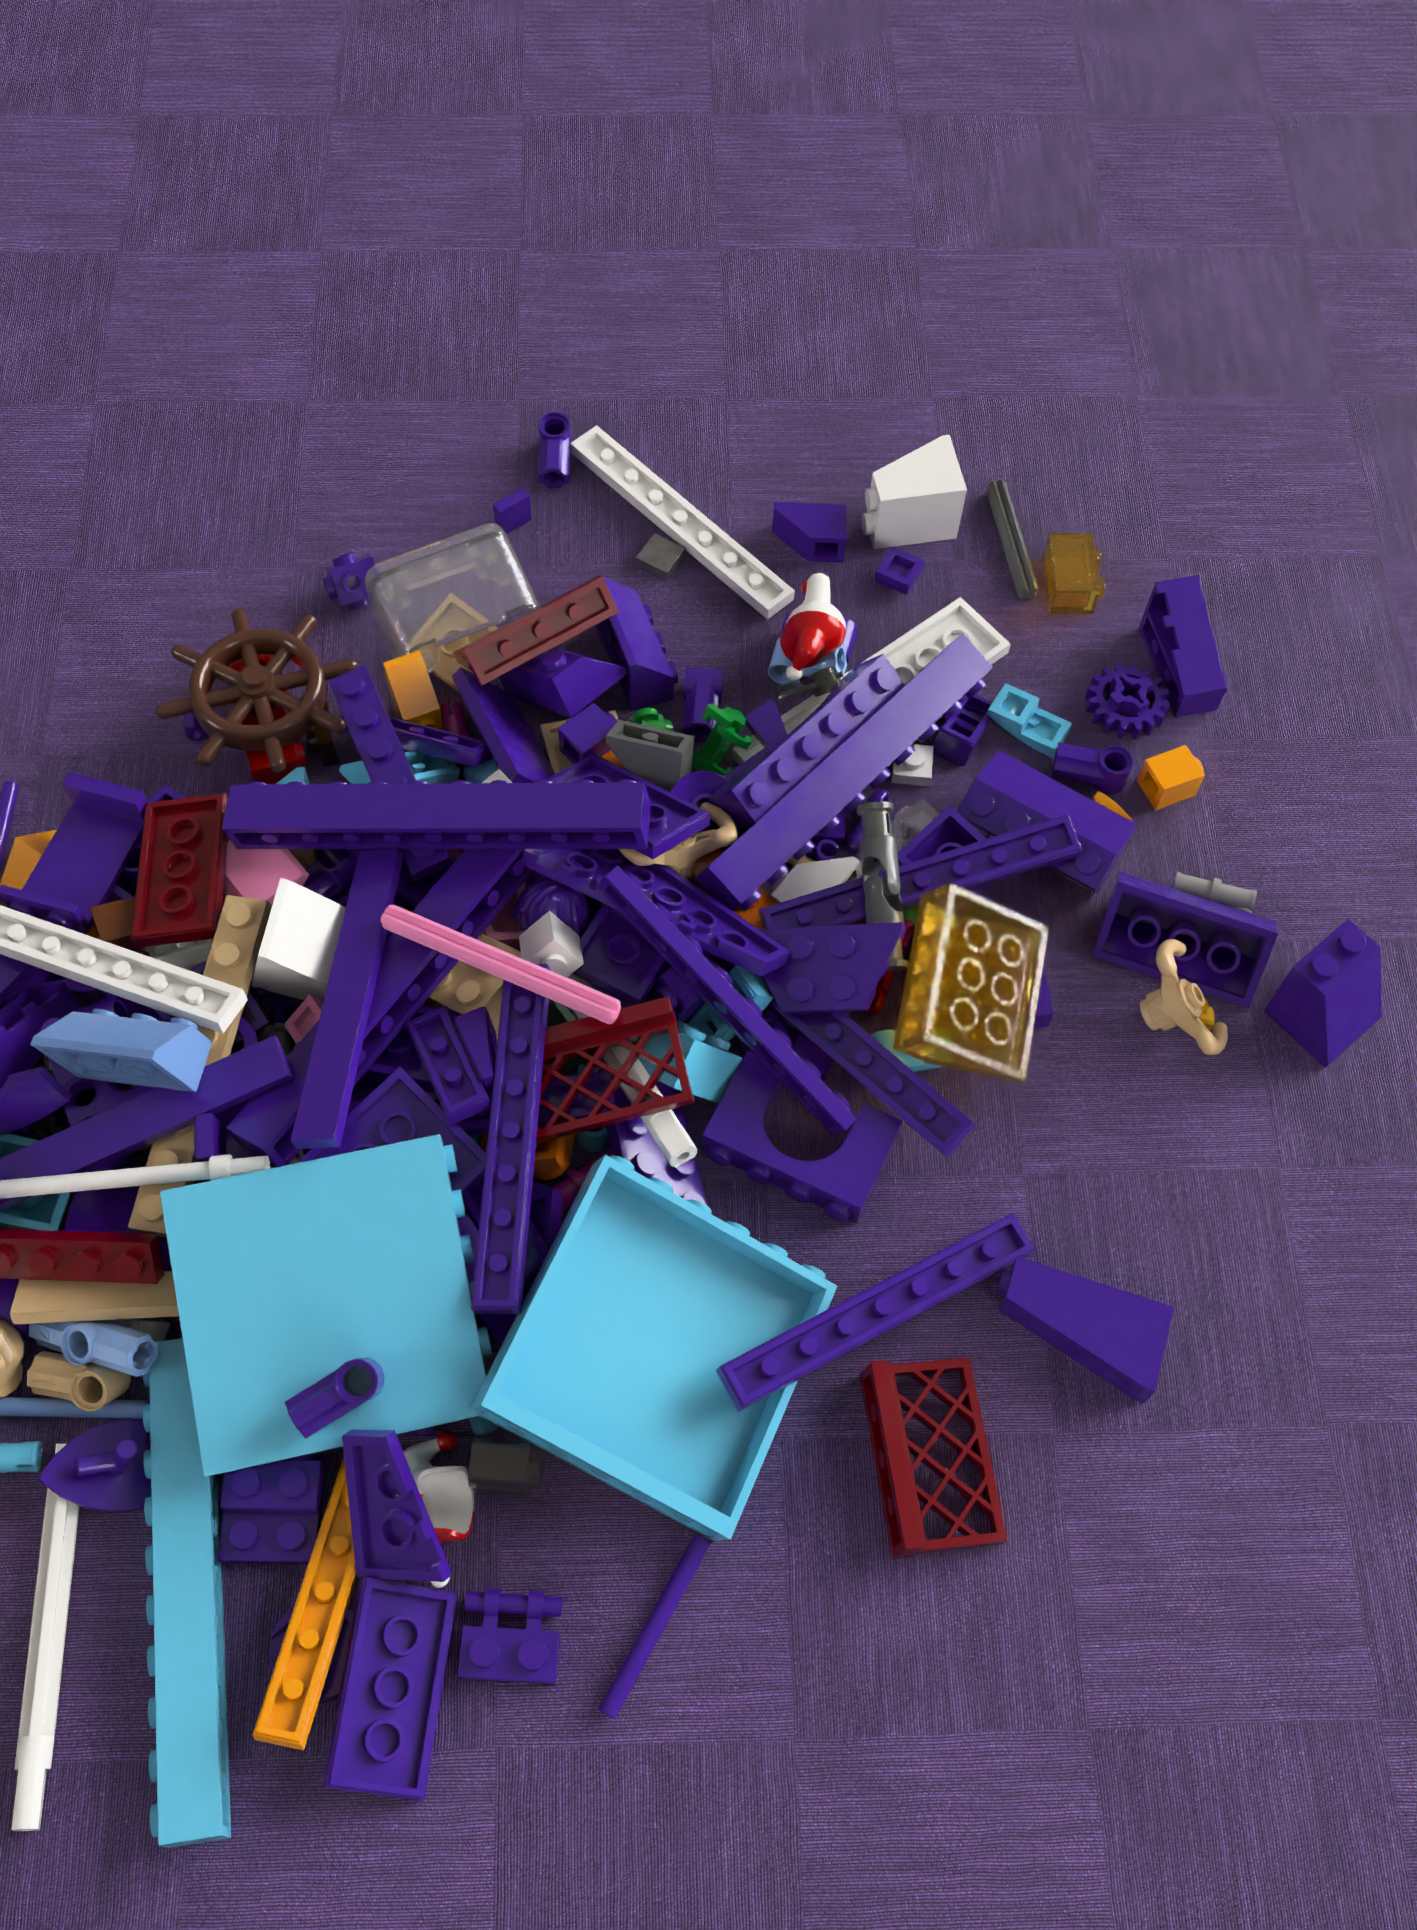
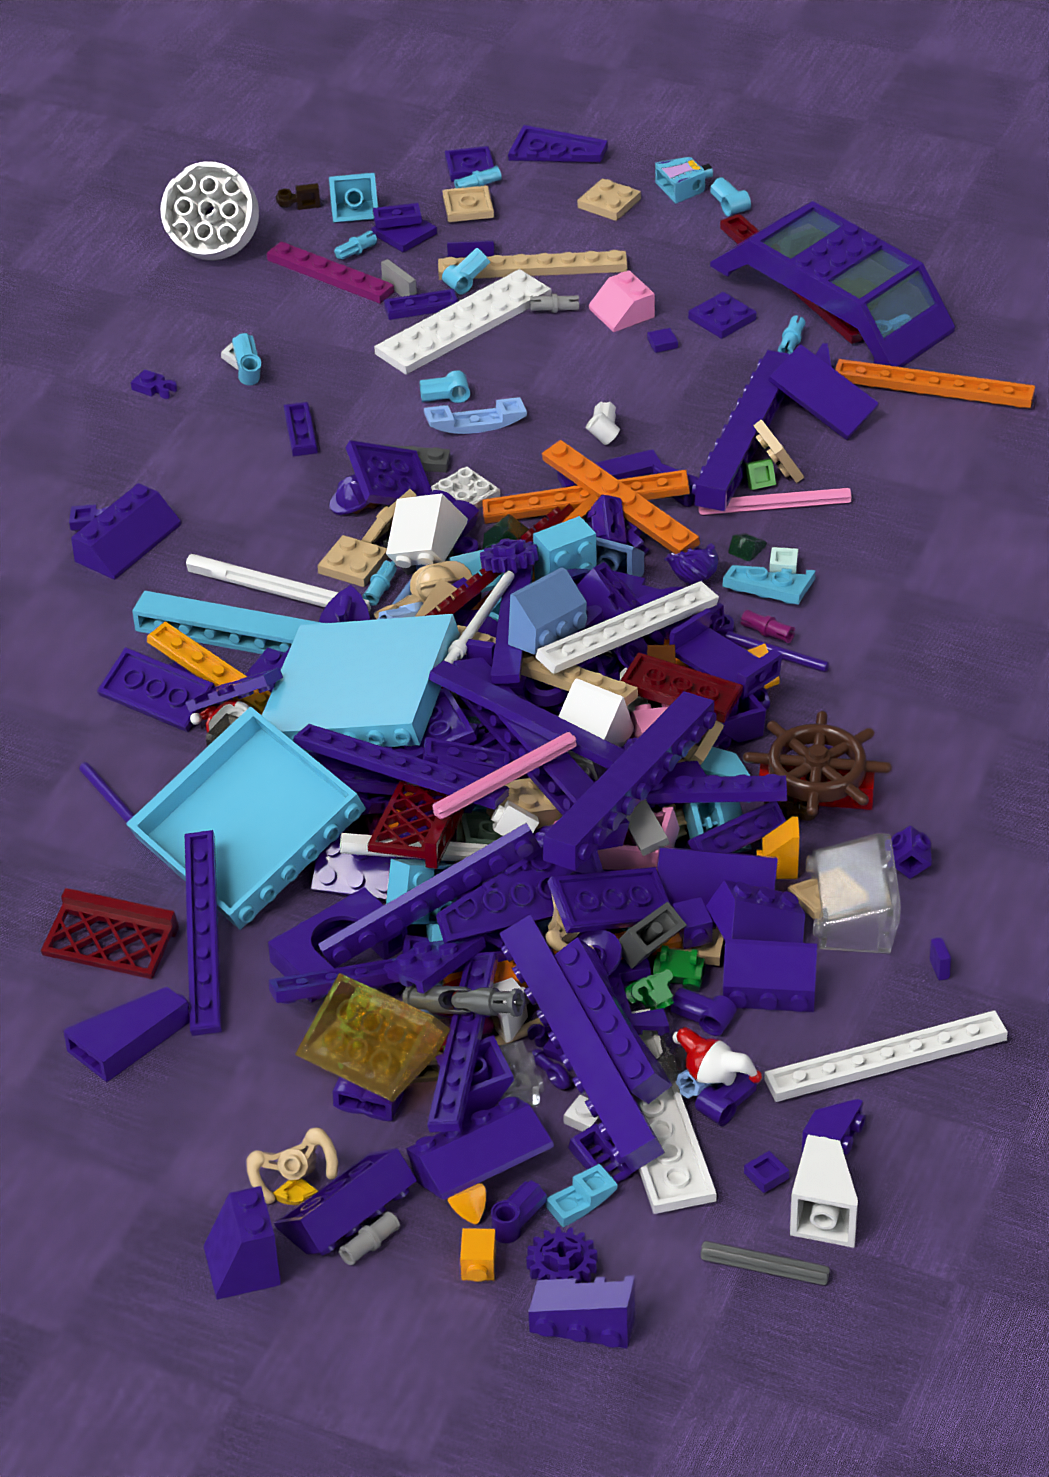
camera: 120 degrees right, 20 degrees down
dark purple piece [284,1358,384,1439] -> none
dark red fence [452,575,619,685] -> none
dark purple plate [457,1587,563,1685] -> none
dark purple piece [538,412,571,488] -> none
flat silver tile [636,533,686,581] -> none
clear yellow brick [1043,533,1105,614] -> none

